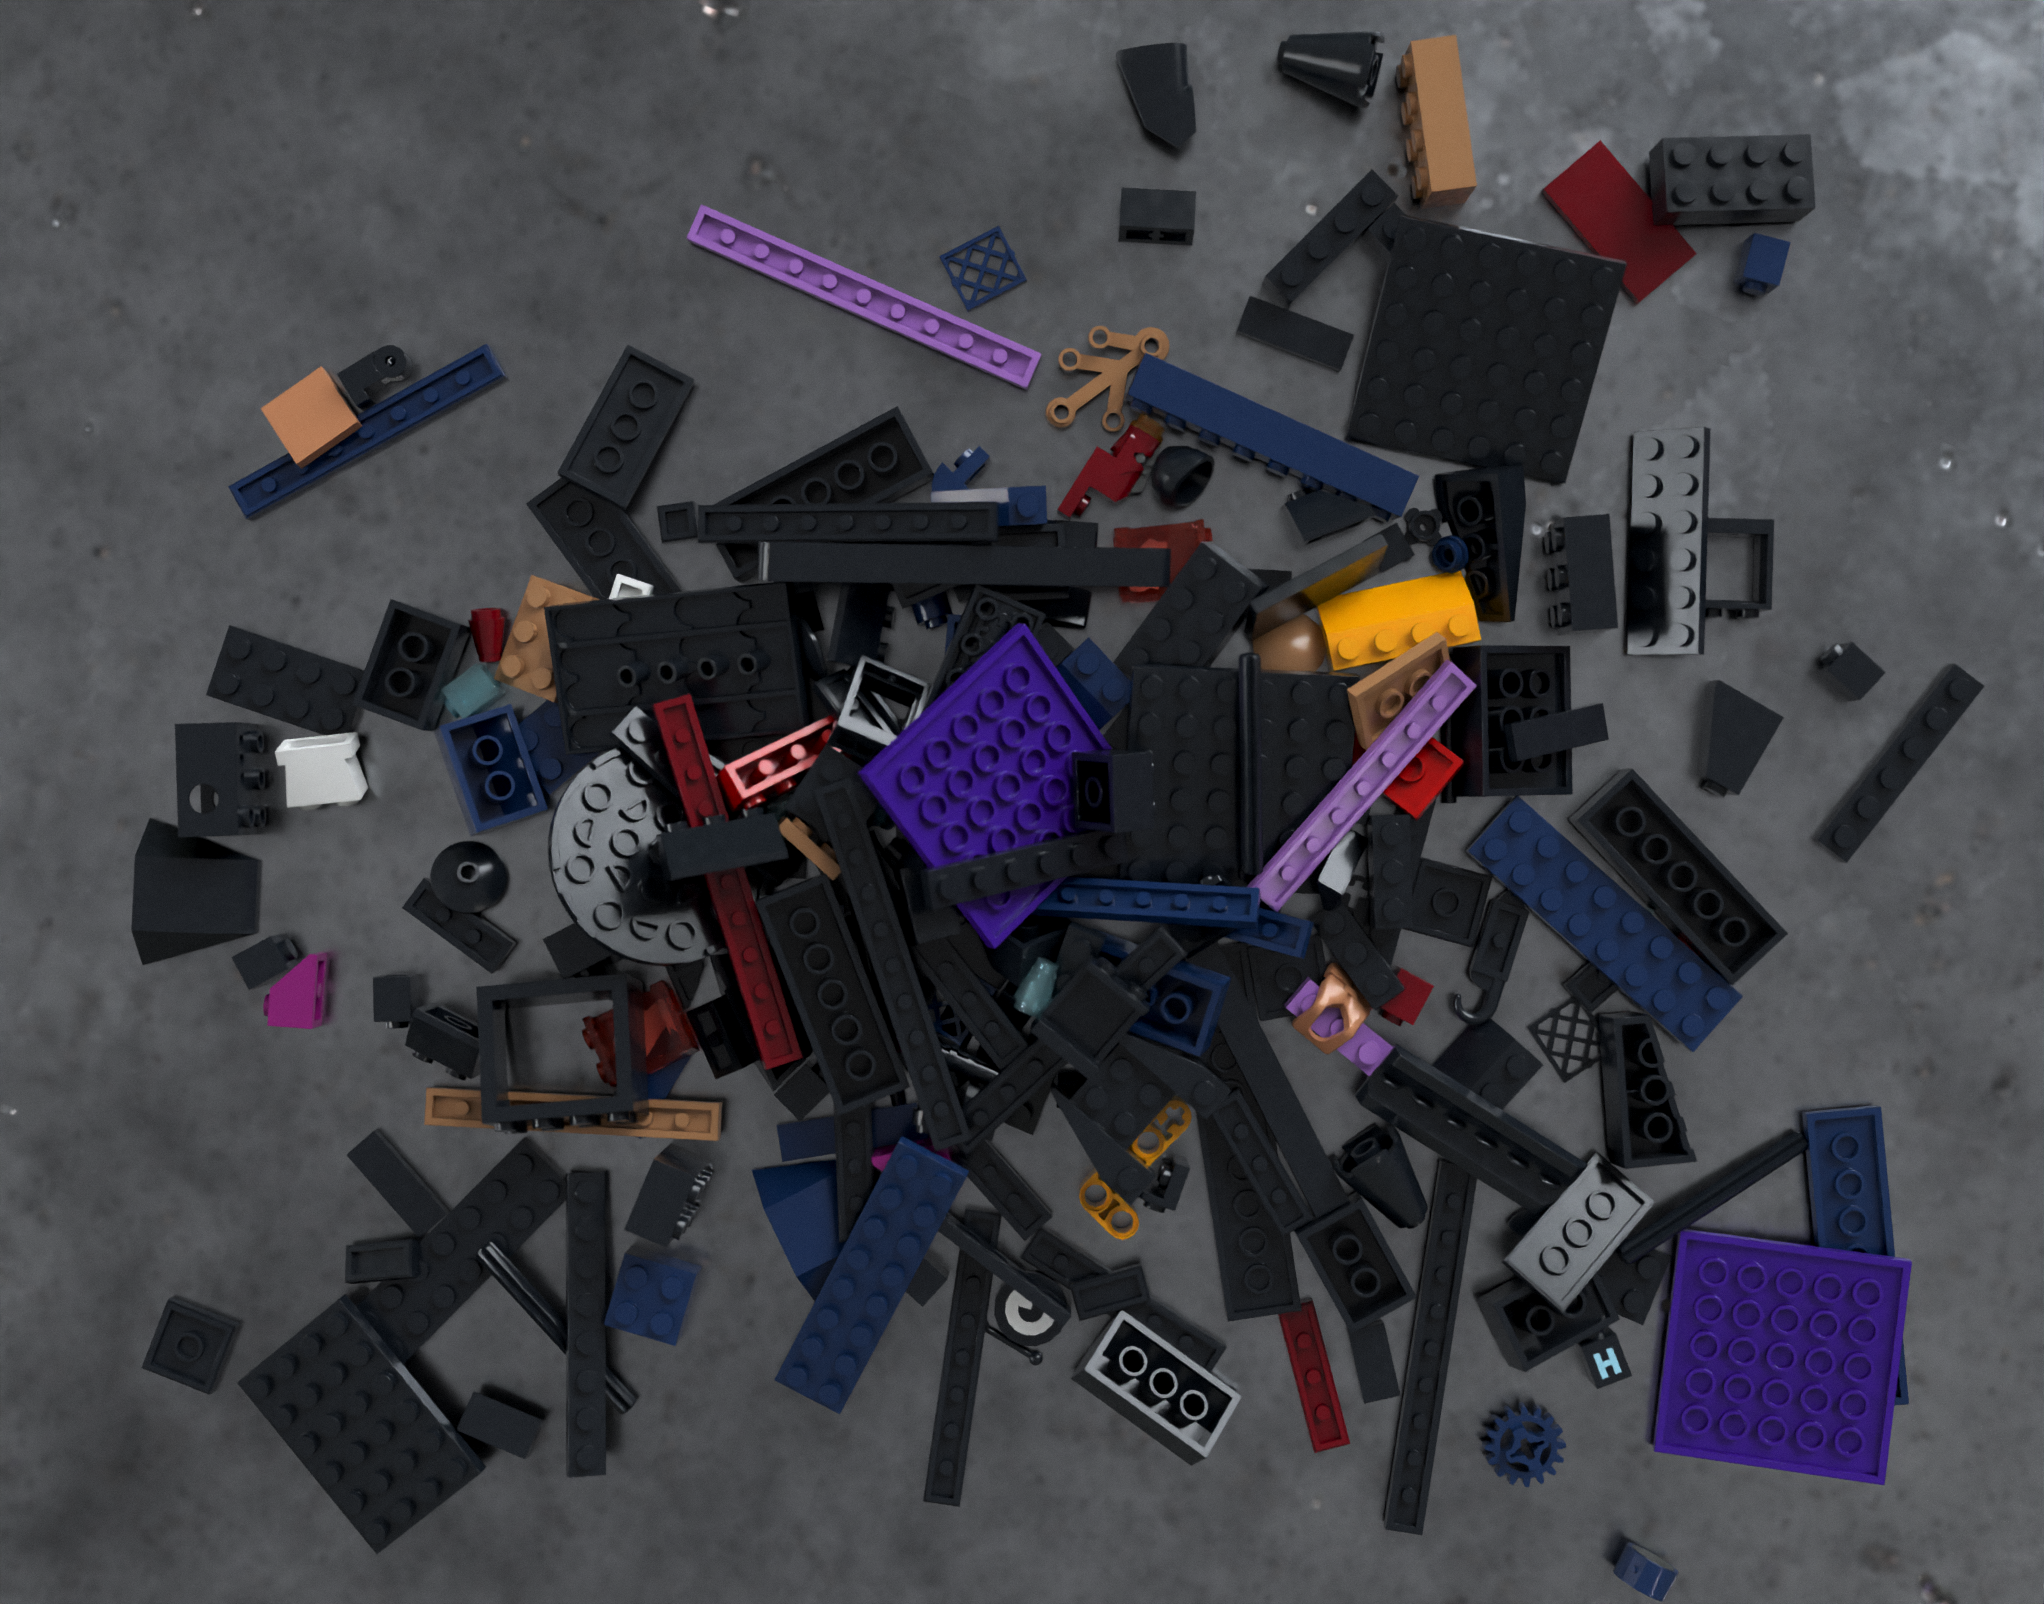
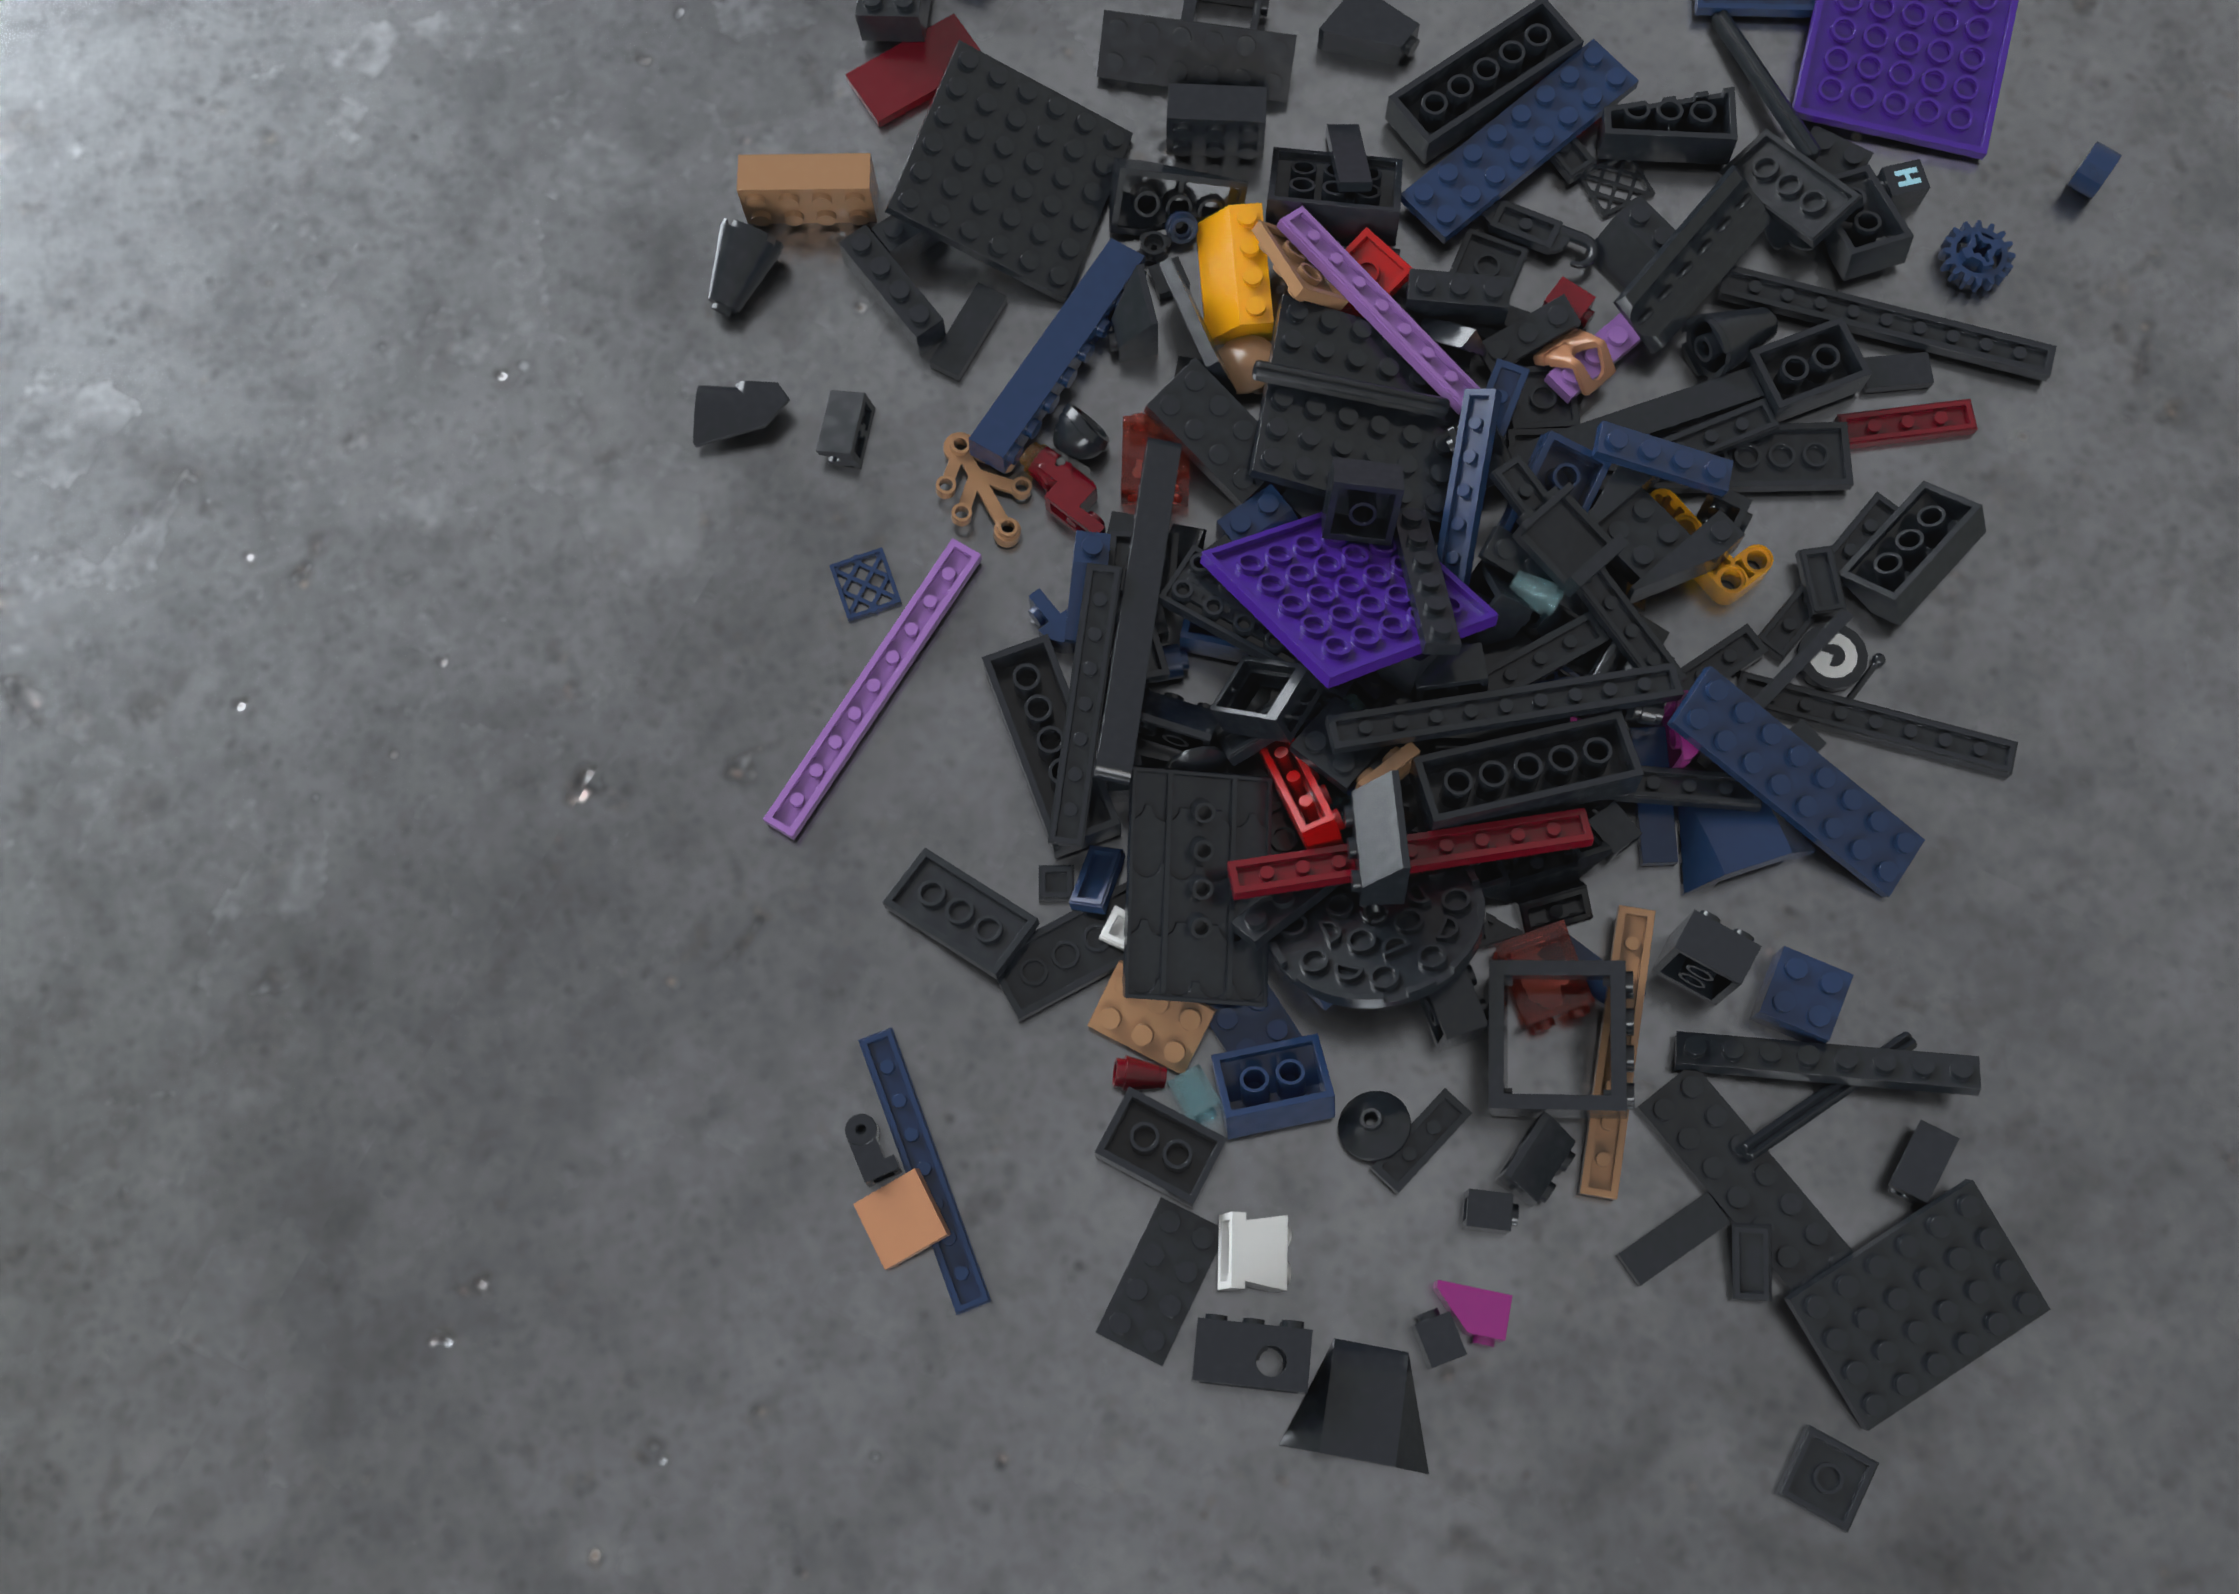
camera: 80 degrees left, 15 degrees down
none -> dark blue tile [1069,845,1126,914]
none -> dark blue plate [1592,421,1734,497]

